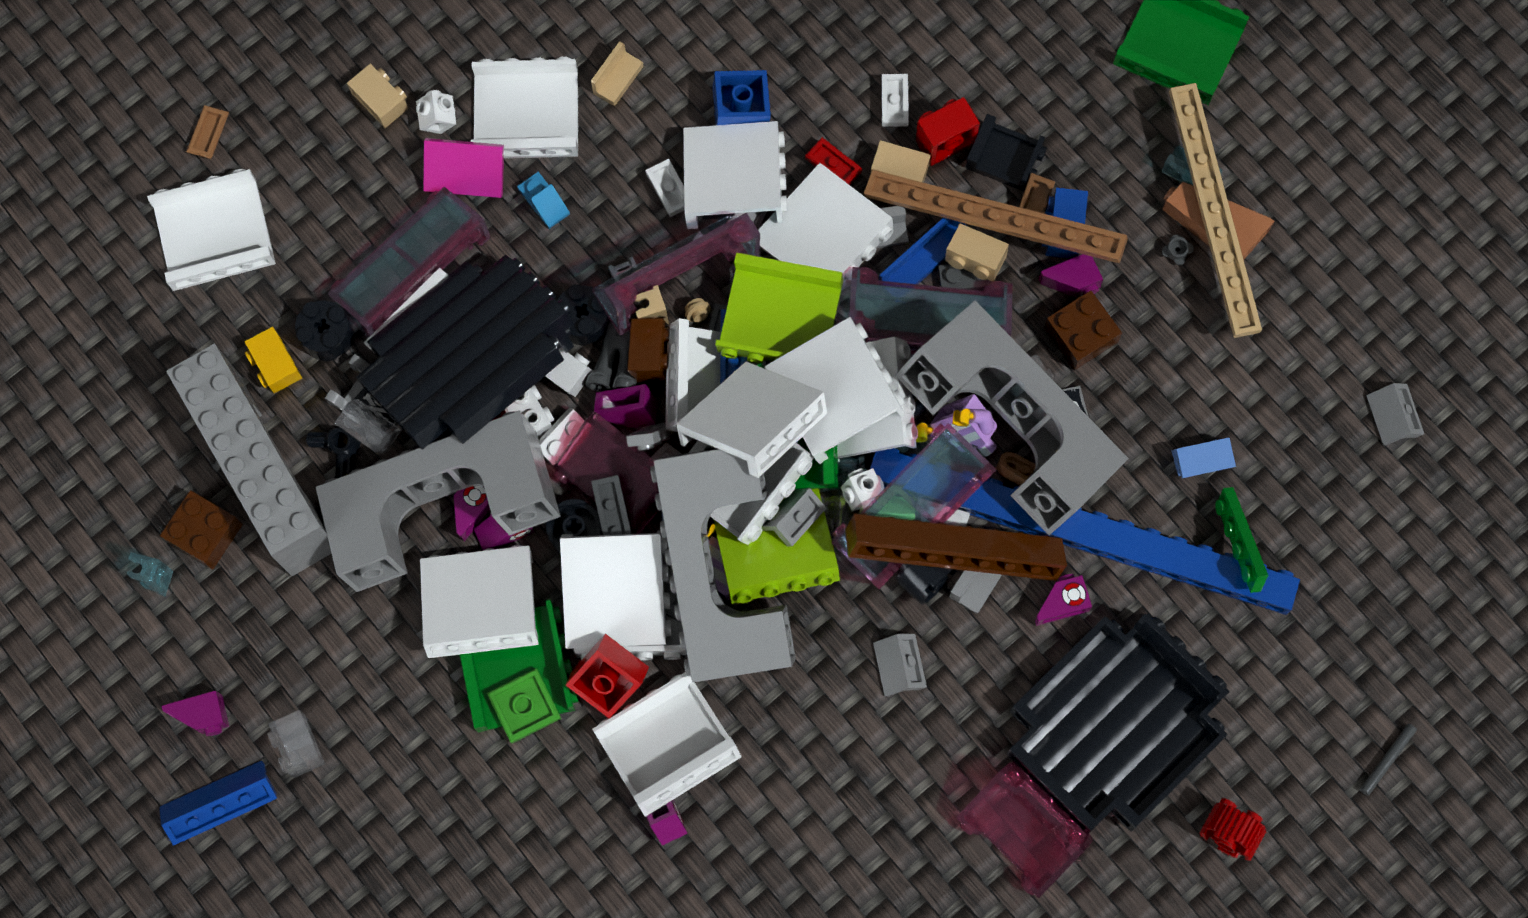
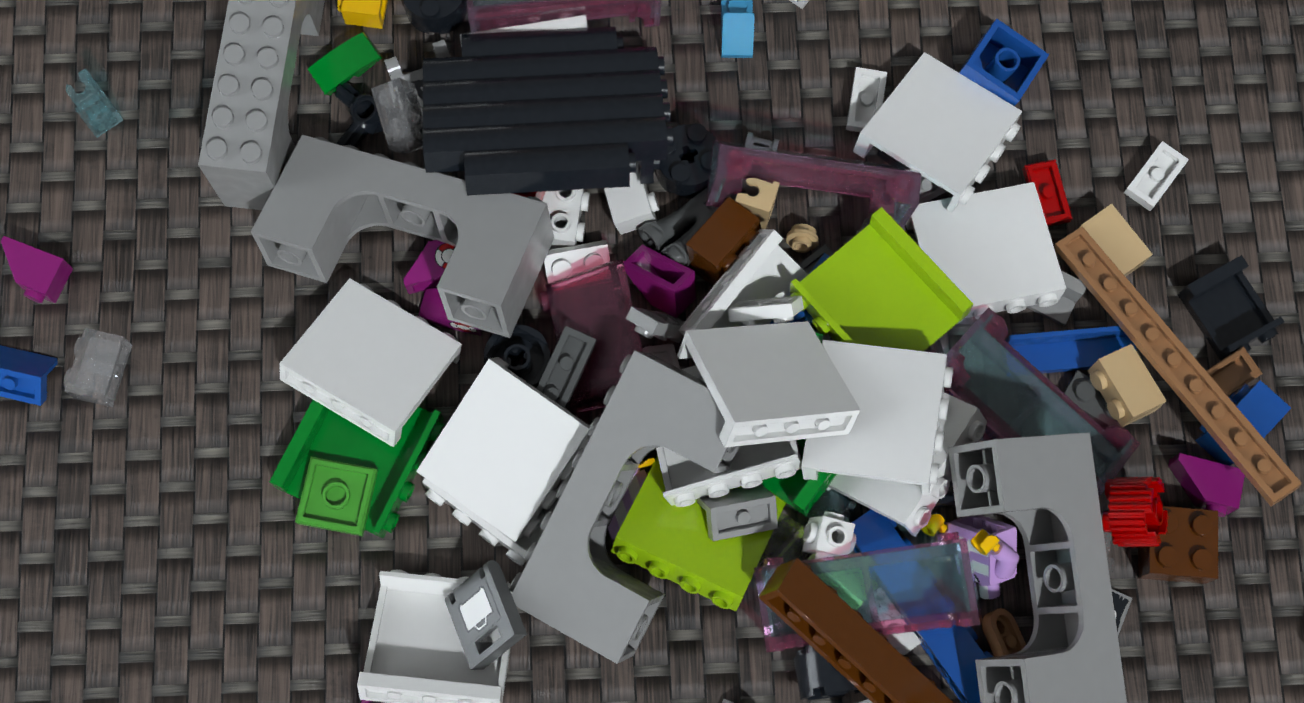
camera: 30 degrees right, 0 degrees up
reddish brown brick [160,490,243,570] -> none
red brick [566,633,649,718] -> none
red brick [915,97,980,166] -> none
none -> green slope [307,32,382,95]
none -> container [445,560,527,670]
none -> white plate [727,296,804,326]
none -> red brick [1102,477,1169,547]

